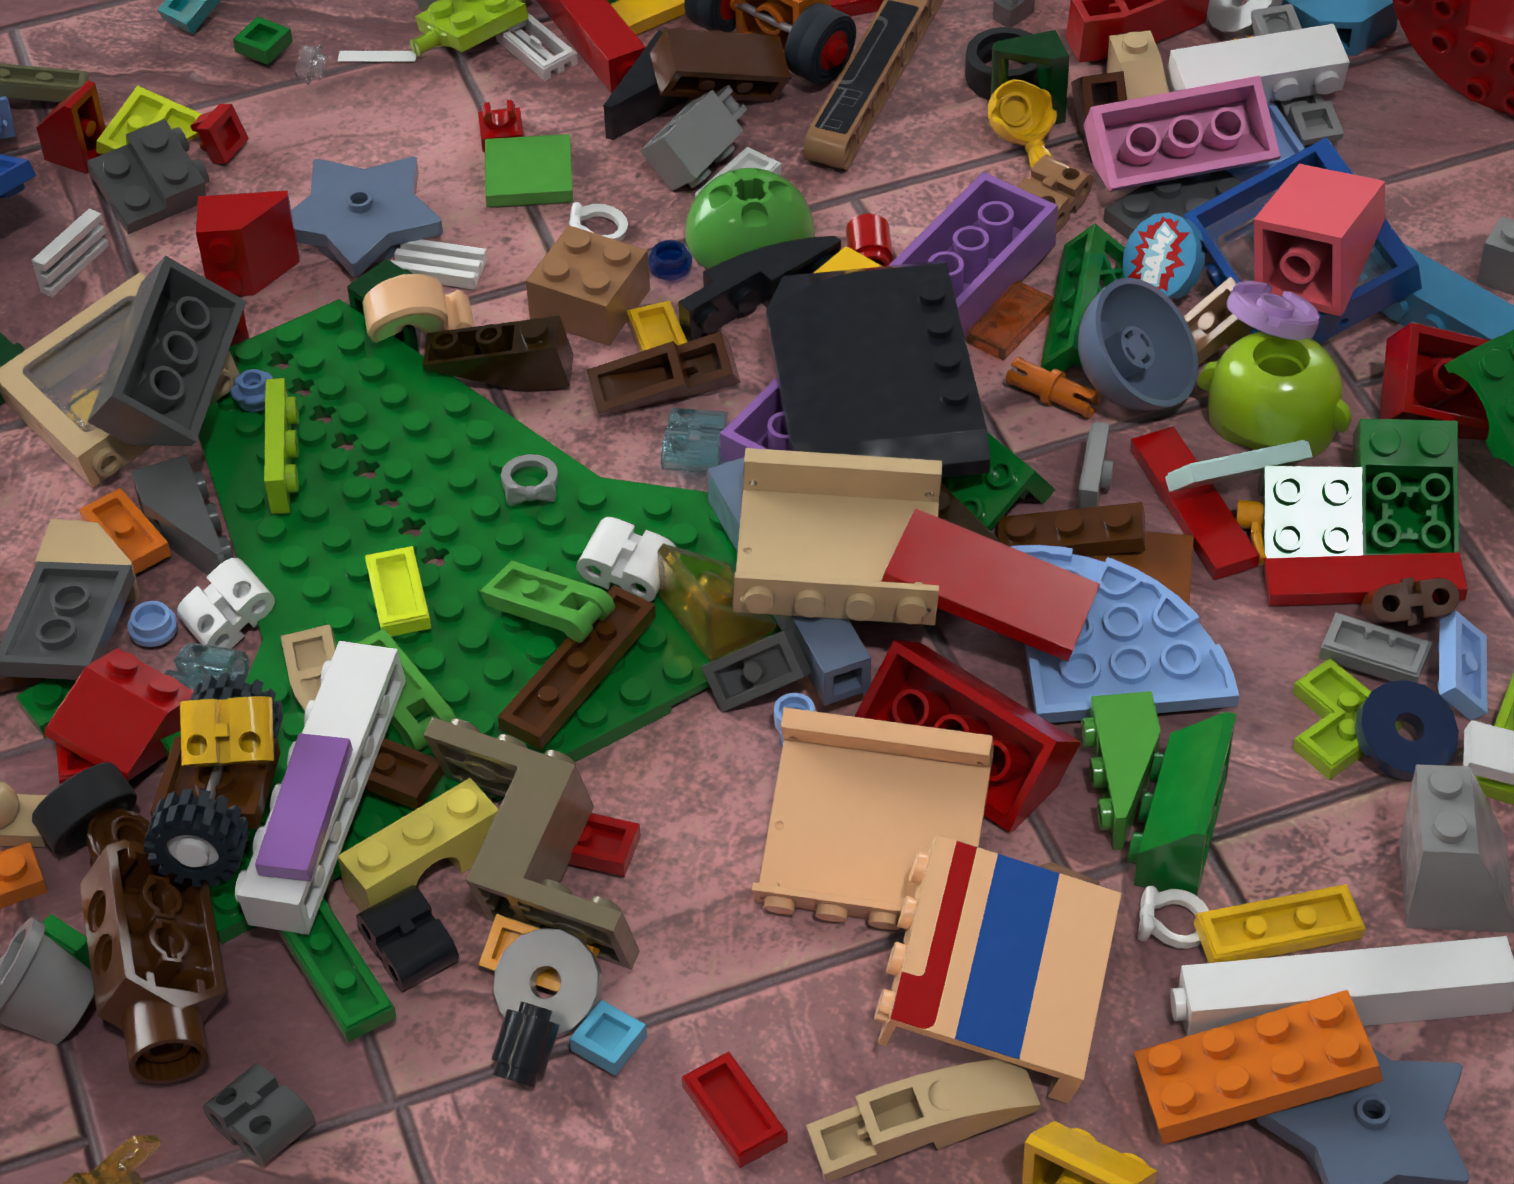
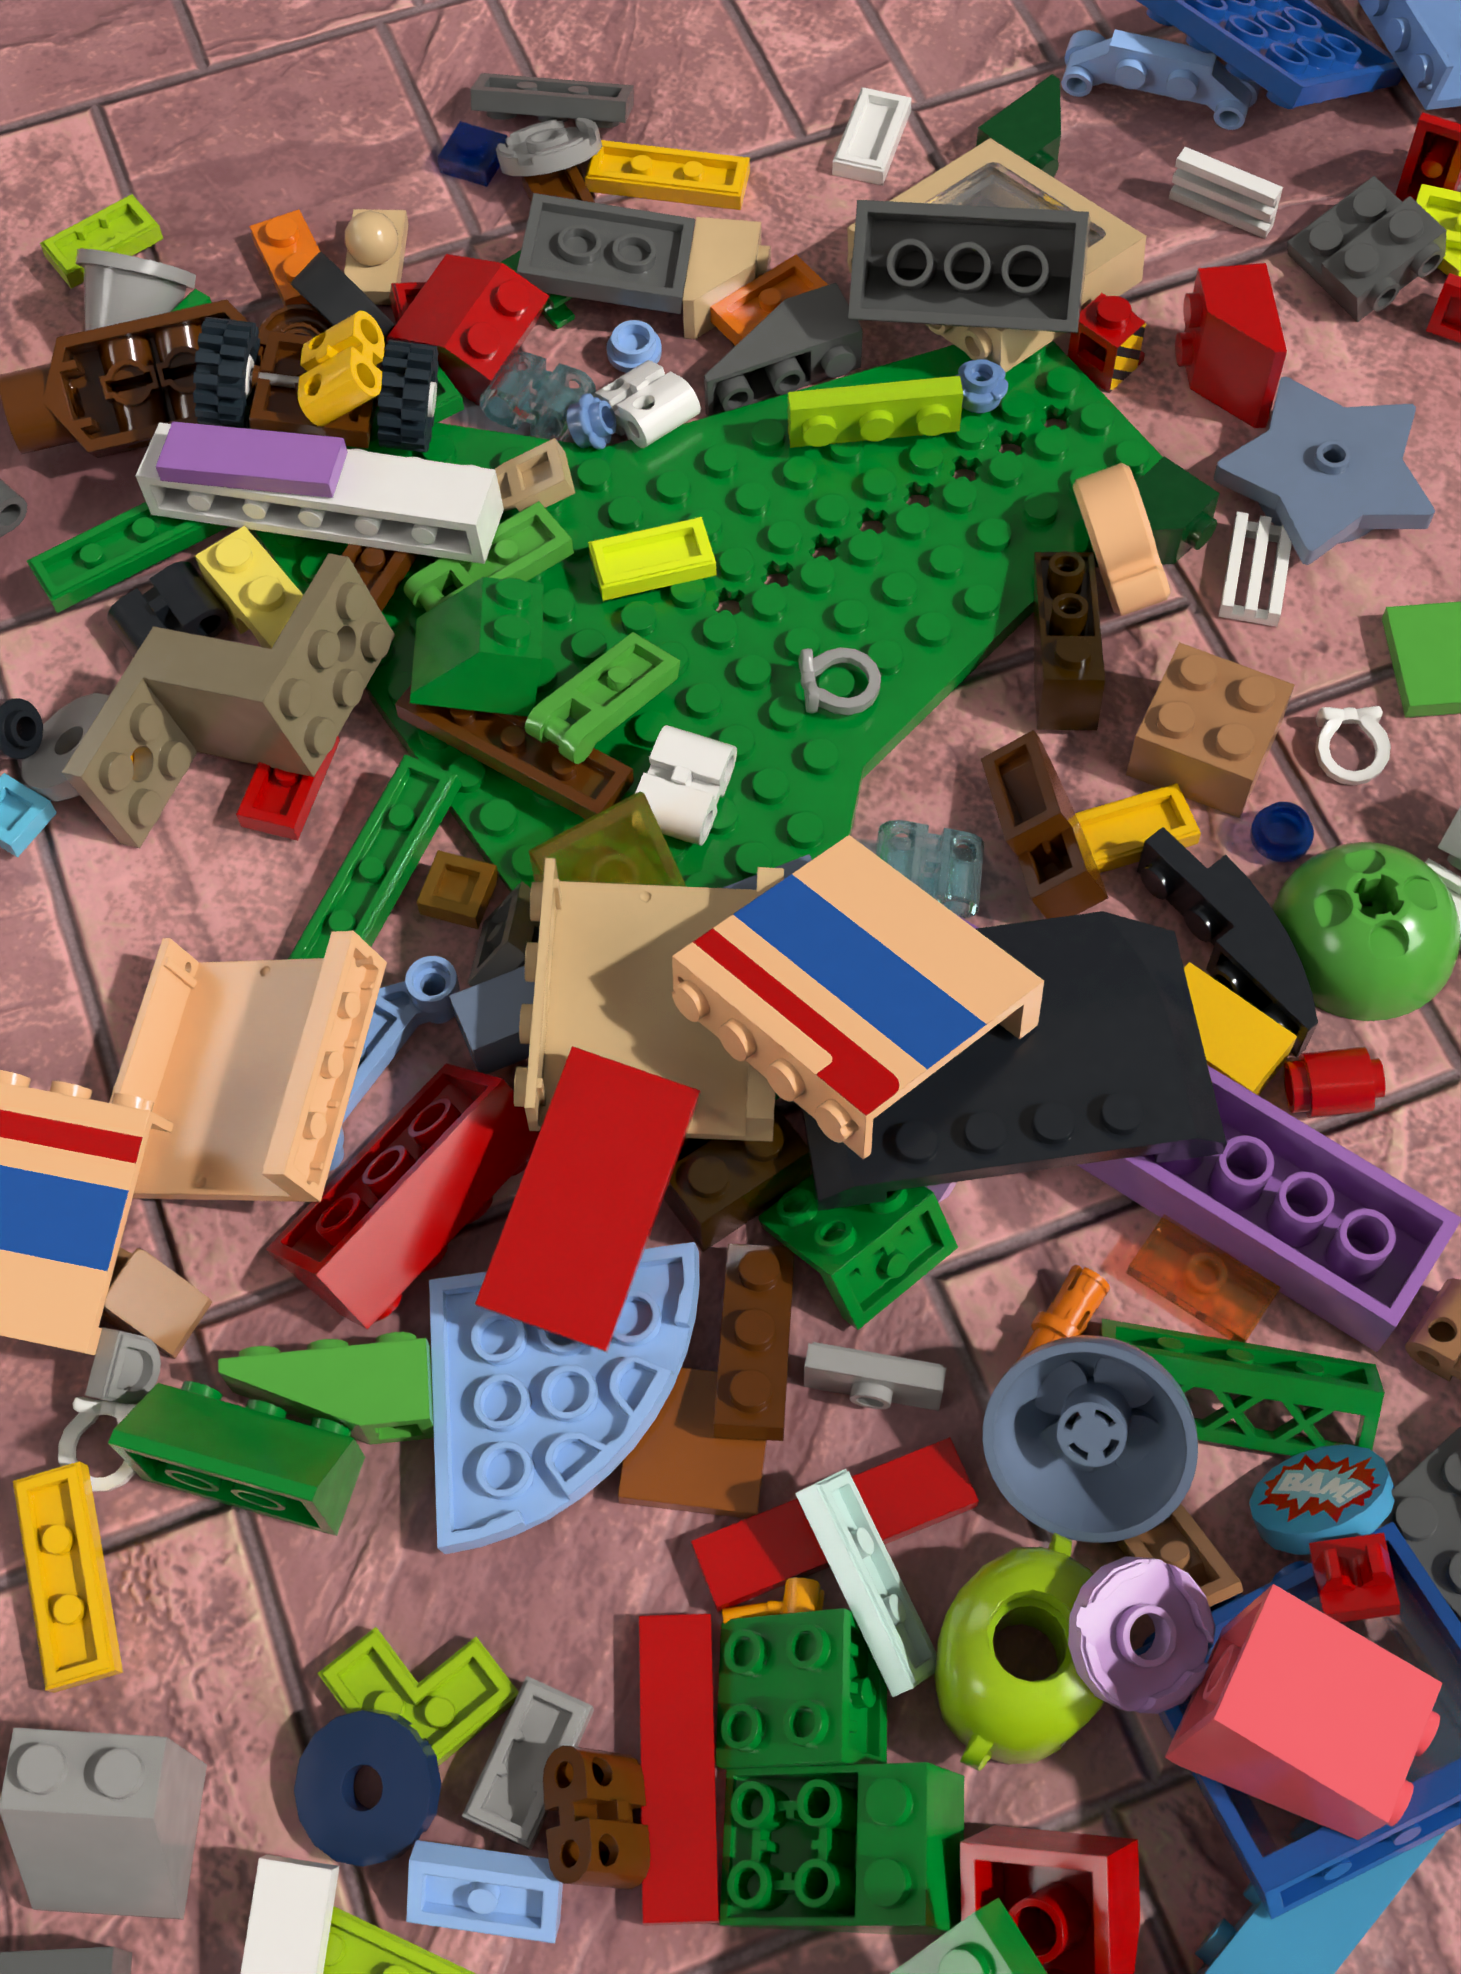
camera: 90 degrees right, 15 degrees up
none -> light grey tile [85,1327,161,1404]
none -> green tile [288,754,462,959]
none -> green slope [410,577,544,717]
none -> pearl gold plate [416,850,499,929]
none -> medium blue plate [567,393,617,450]
none -> light nougat panel [672,835,1044,1160]
none -> red tile [1309,1533,1400,1623]

